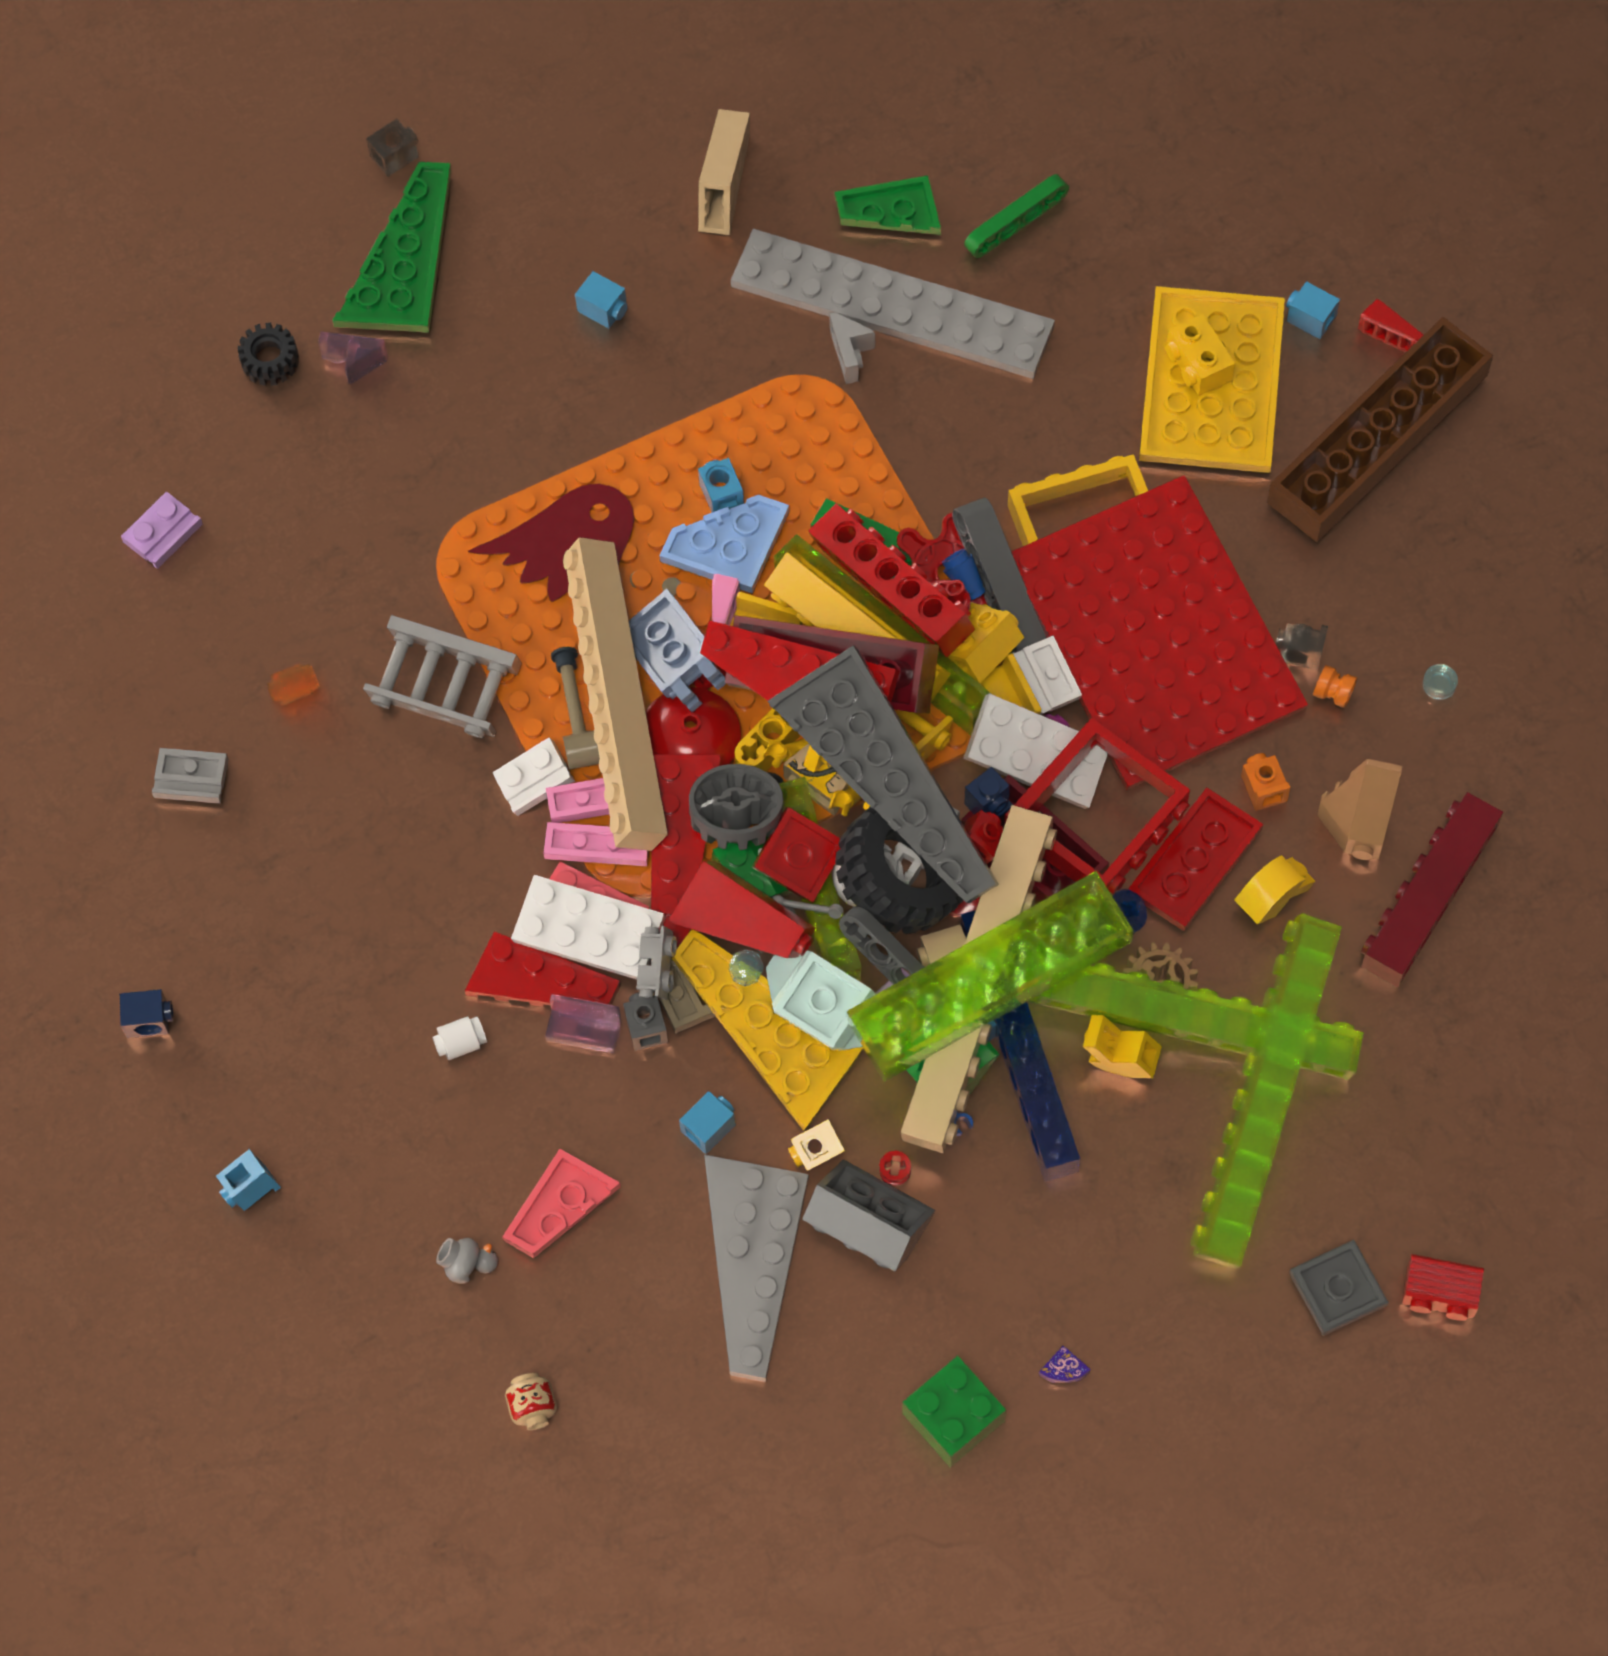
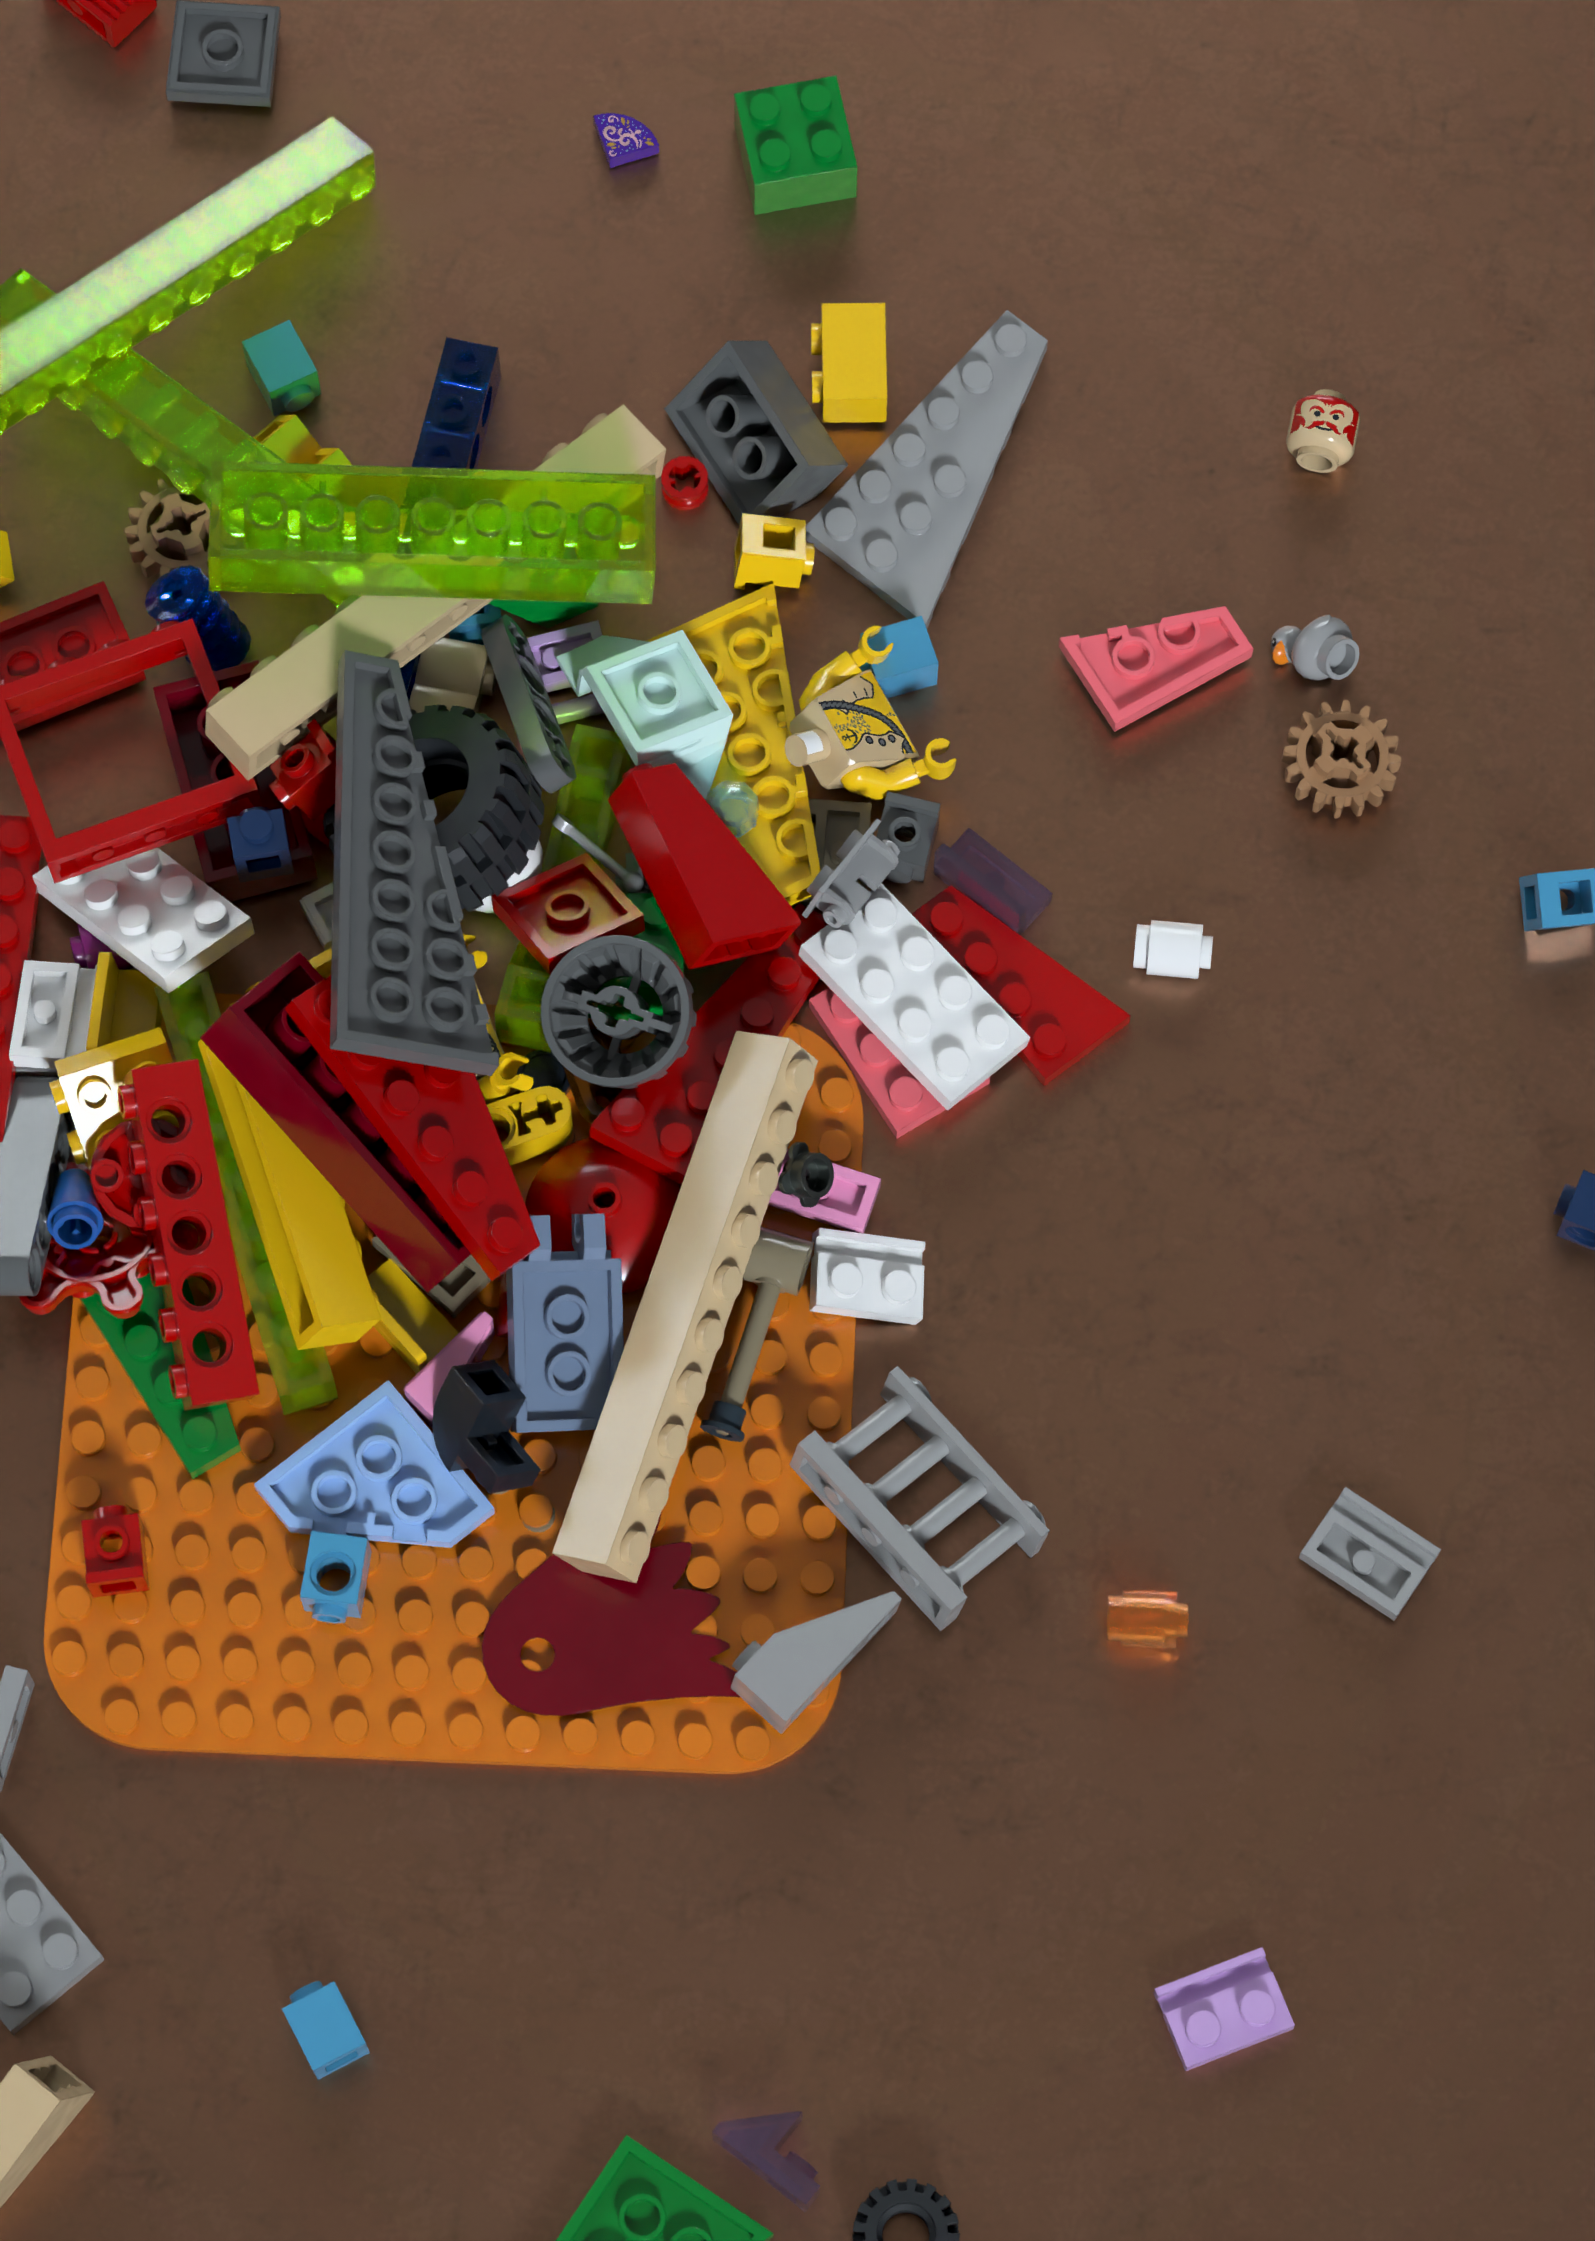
camera: 155 degrees left, 5 degrees up
bright pink plate [543,822,649,866] -> none
none -> red brick [81,1505,150,1598]
none -> brick [242,320,321,416]
none -> black brick [433,1359,541,1494]
none -> light grey slope [731,1591,902,1734]
none -> pearl dark grey plate [778,1142,834,1207]
none -> torso [785,626,957,800]
none -> yellow brick [811,303,887,423]
none -> medium nougat gear [1282,700,1402,818]

